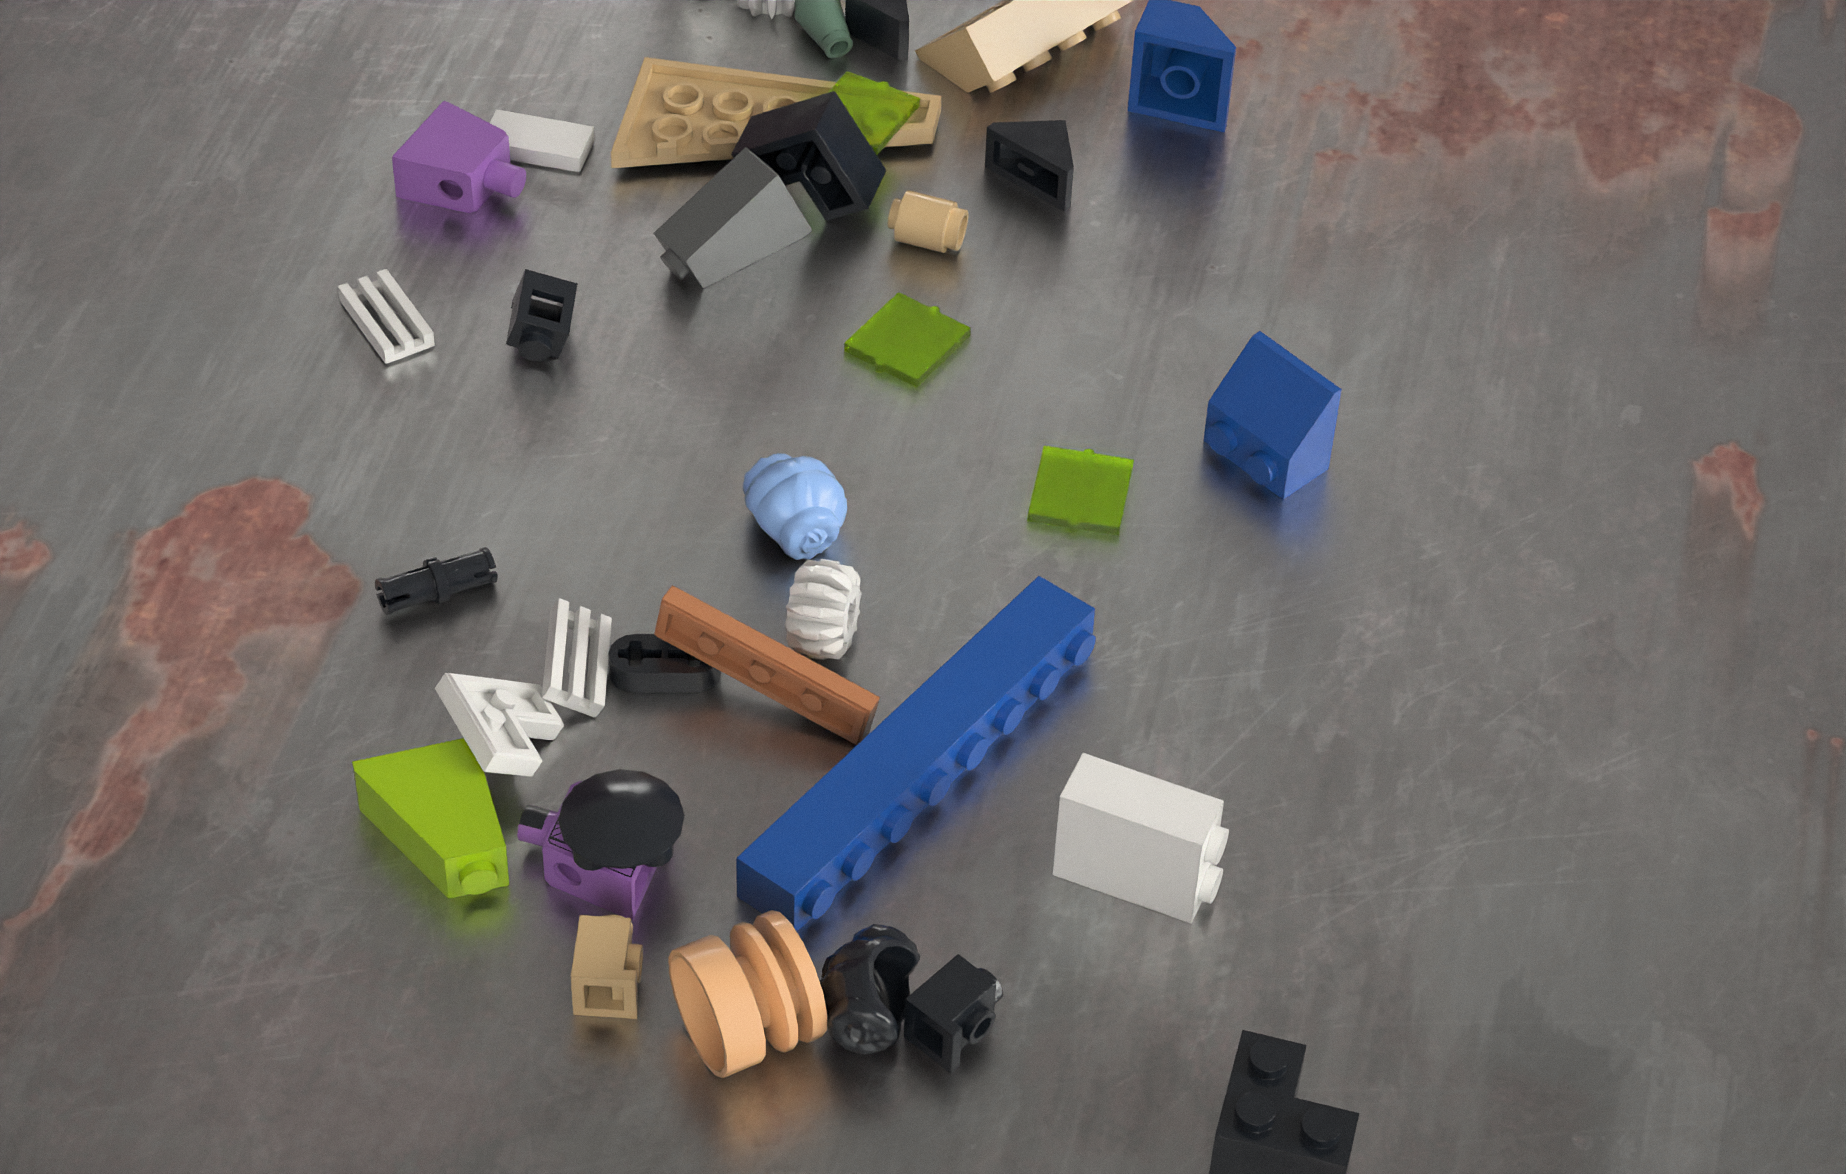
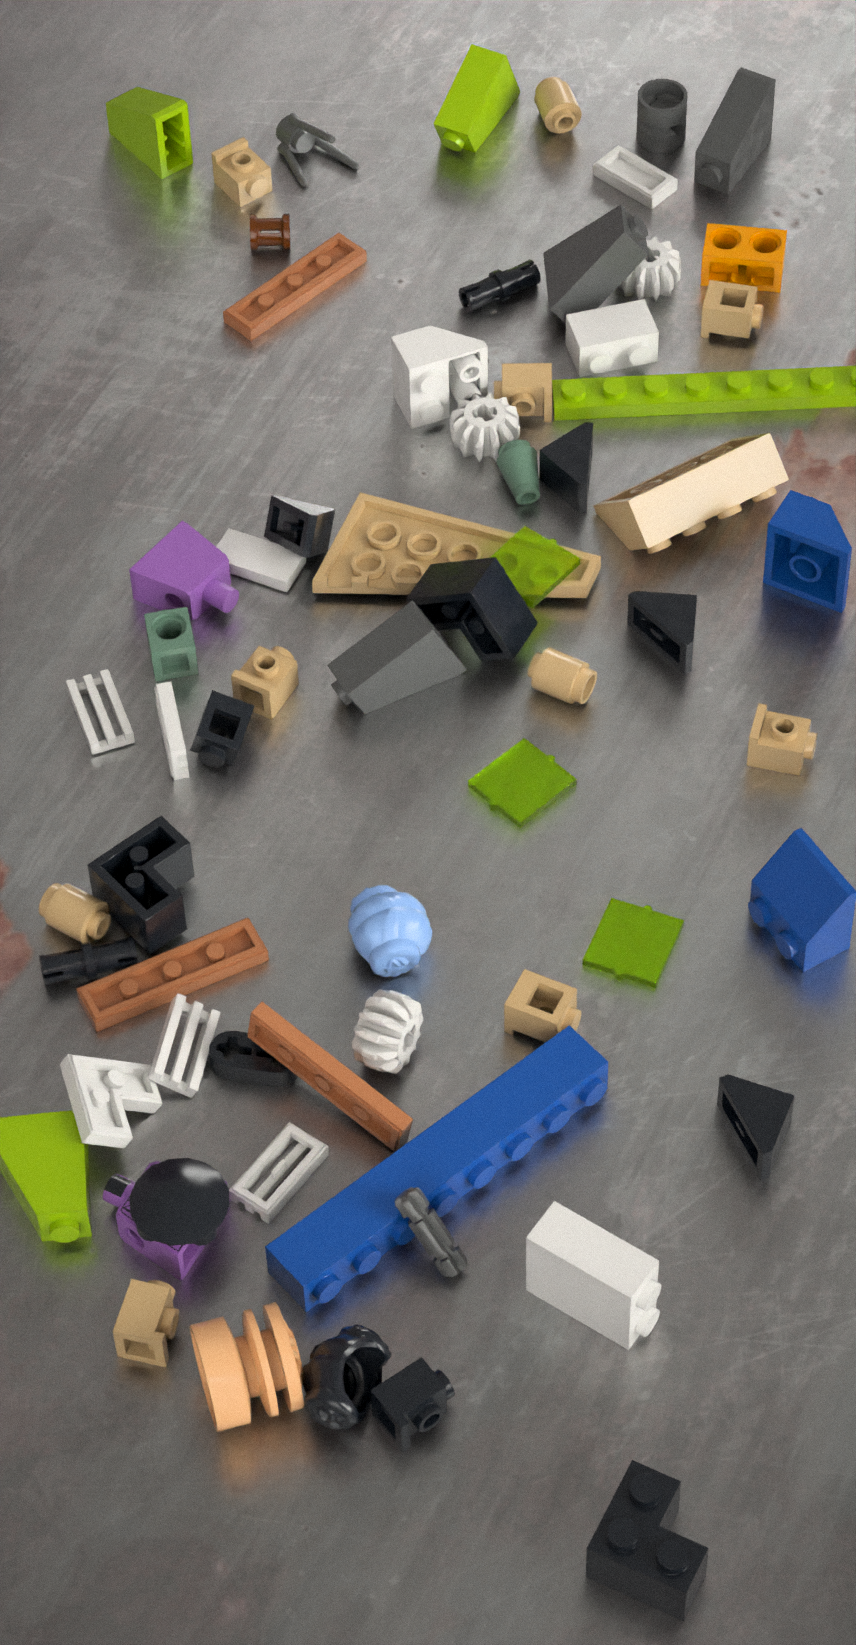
camera: 15 degrees right, 5 degrees up
none -> tan brick [39,883,111,943]
none -> nougat tile [76,917,269,1033]
none -> black brick [87,815,195,954]
none -> sand green brick [144,607,199,682]
none -> white tile [154,681,189,780]
none -> white tile [229,1122,329,1224]
none -> tan brick [231,646,299,720]
none -> black slope [264,495,335,558]
none -> dark grey axle [395,1187,468,1277]
none -> tan brick [504,969,581,1042]
none -> black slope [717,1074,794,1181]
none -> tan brick [747,703,818,776]

